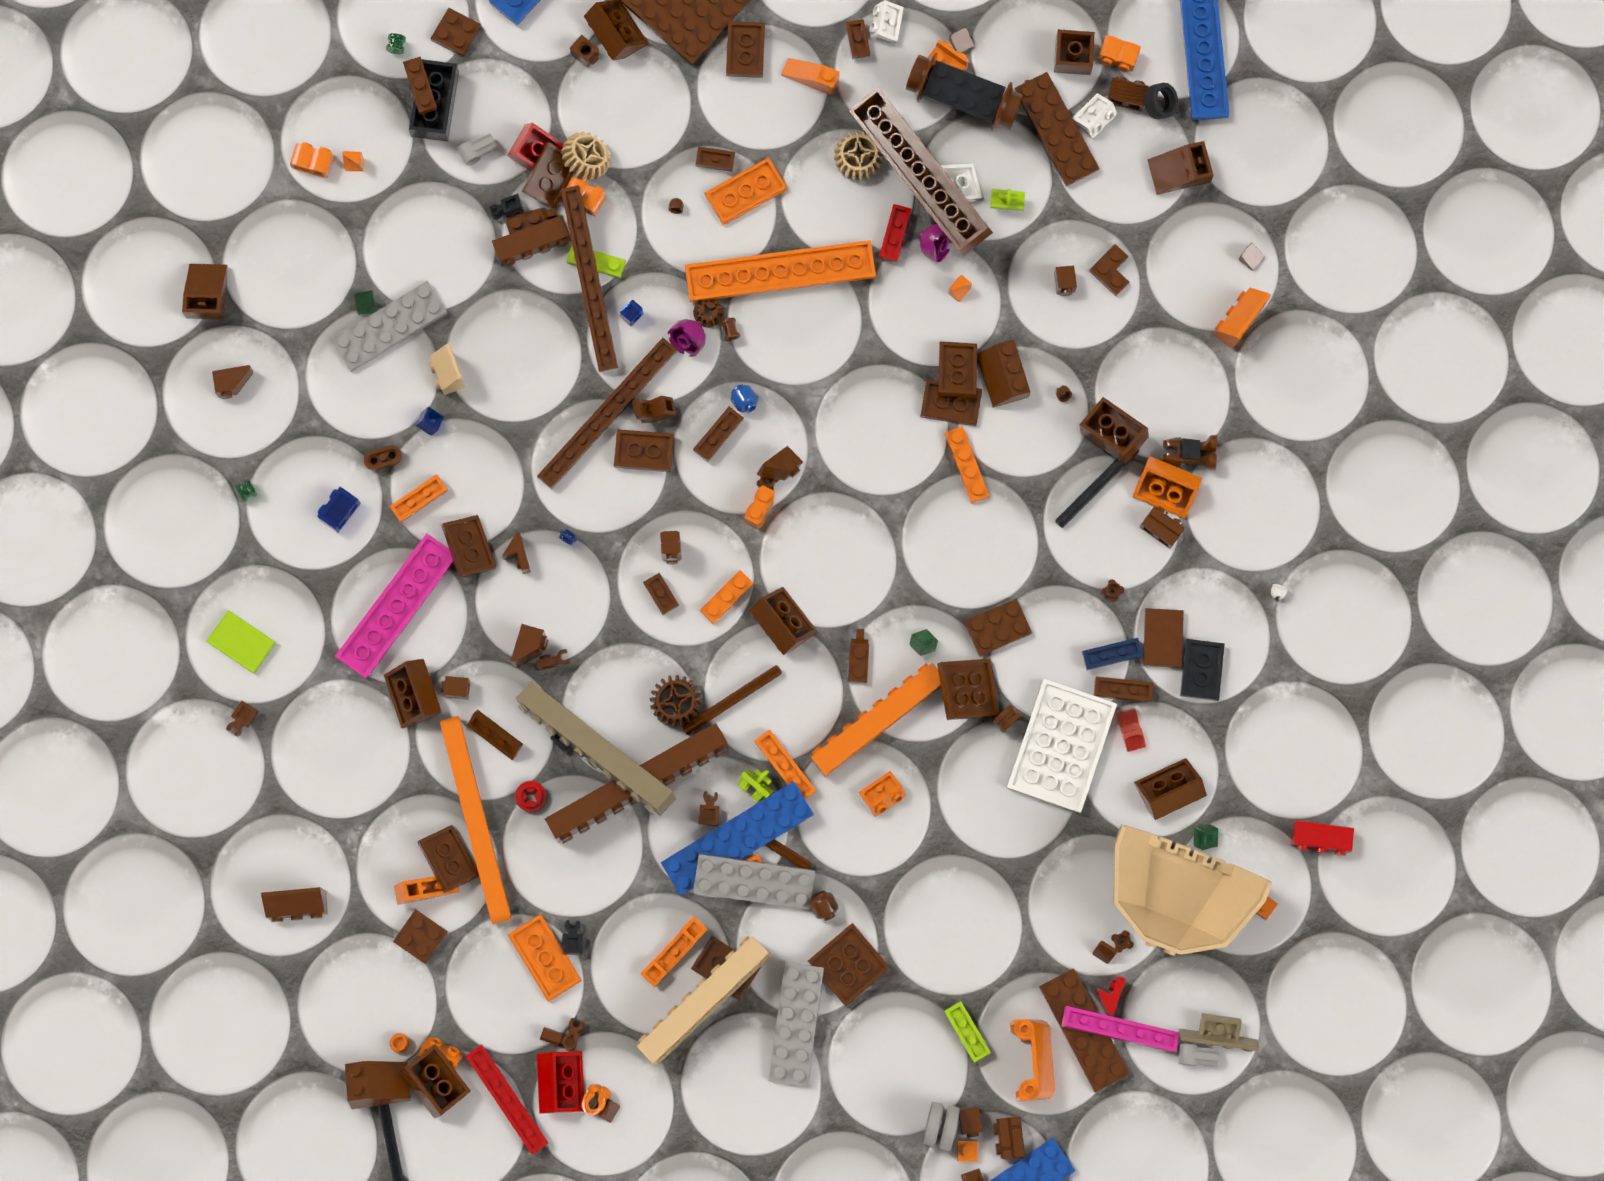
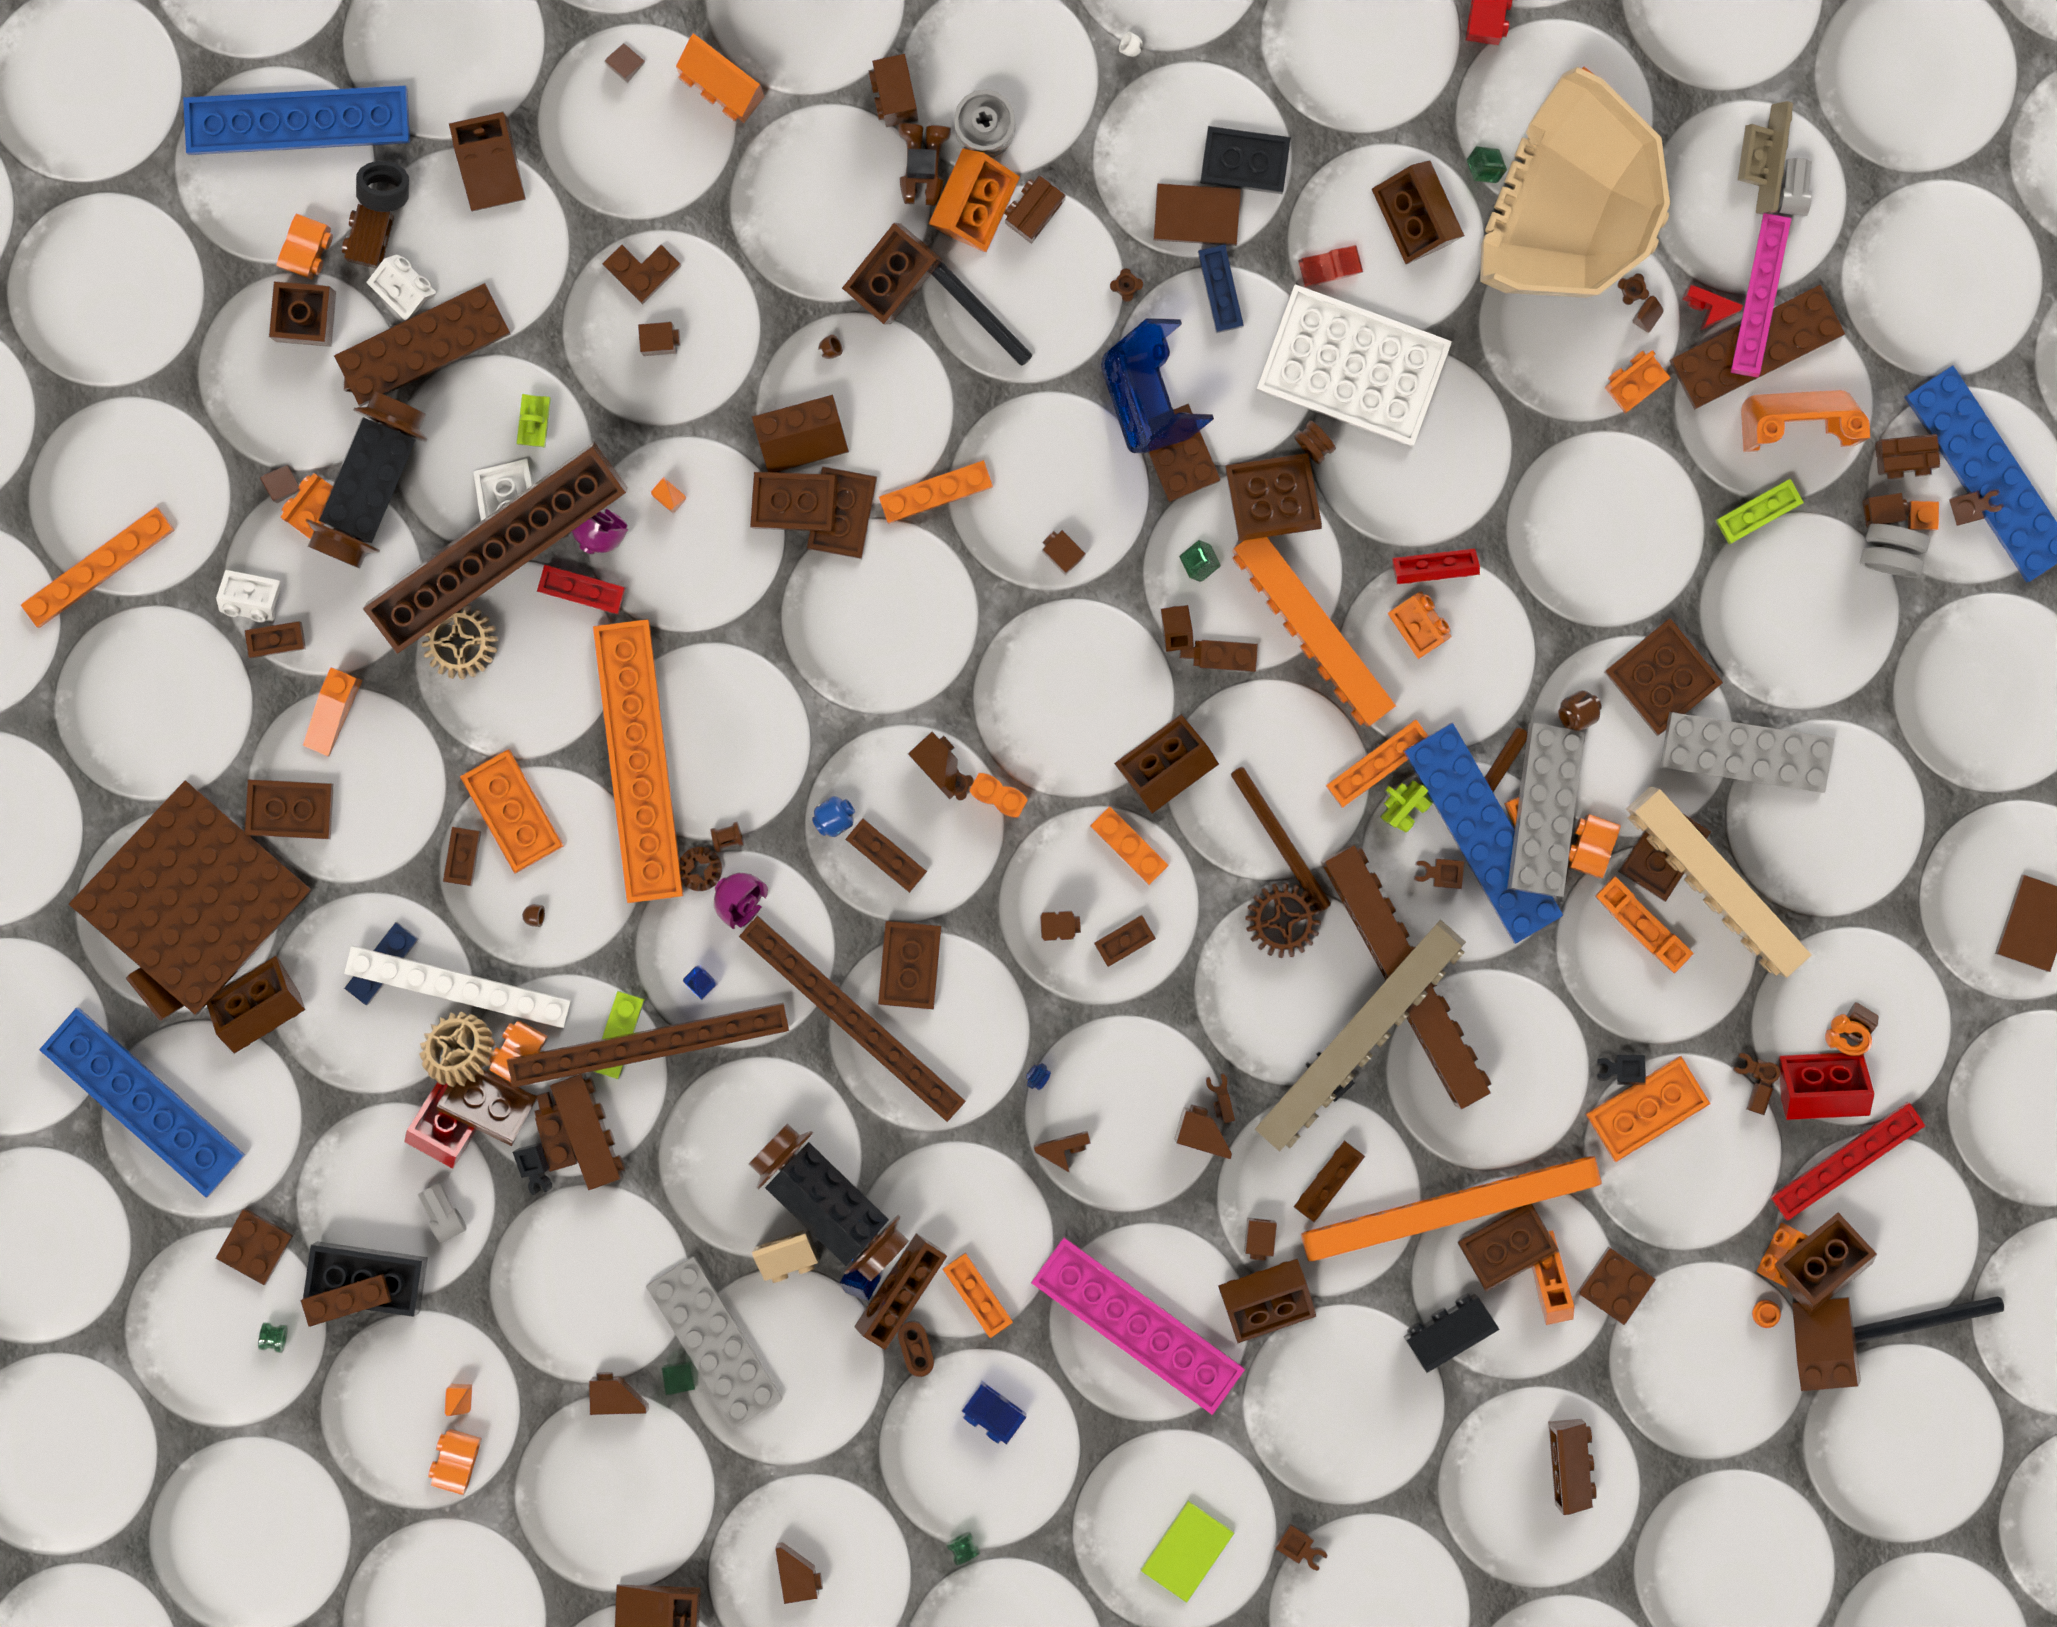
camera: 85 degrees left, 10 degrees up
reddish brown tile [441,515,496,579] -> none
red gear [515,781,546,812] -> none
reddish brown brick [570,34,600,68] -> none
reddish brown brick [633,396,676,423] -> none
reddish brown plate [1093,676,1154,703] -> none
none -> dark blue plate [344,922,419,1005]
none -> white plate [344,946,571,1028]
none -> reddish brown slope [589,1372,649,1415]
none -> black brick [749,1123,909,1282]
none -> reddish brown brick [854,1233,947,1350]
none -> reddish brown brick [868,54,919,128]
none -> light grey wheel [954,89,1015,158]
none -> reddish brown brick [1042,530,1086,576]
none -> clear blue windscreen [1101,318,1214,453]
none -> reddish brown brick [1161,605,1194,652]
none -> red plate [1392,548,1480,584]
none -> black slope [1403,1293,1500,1373]
none -> orange brick [1568,814,1621,878]
none -> orange bracket [1605,350,1670,414]

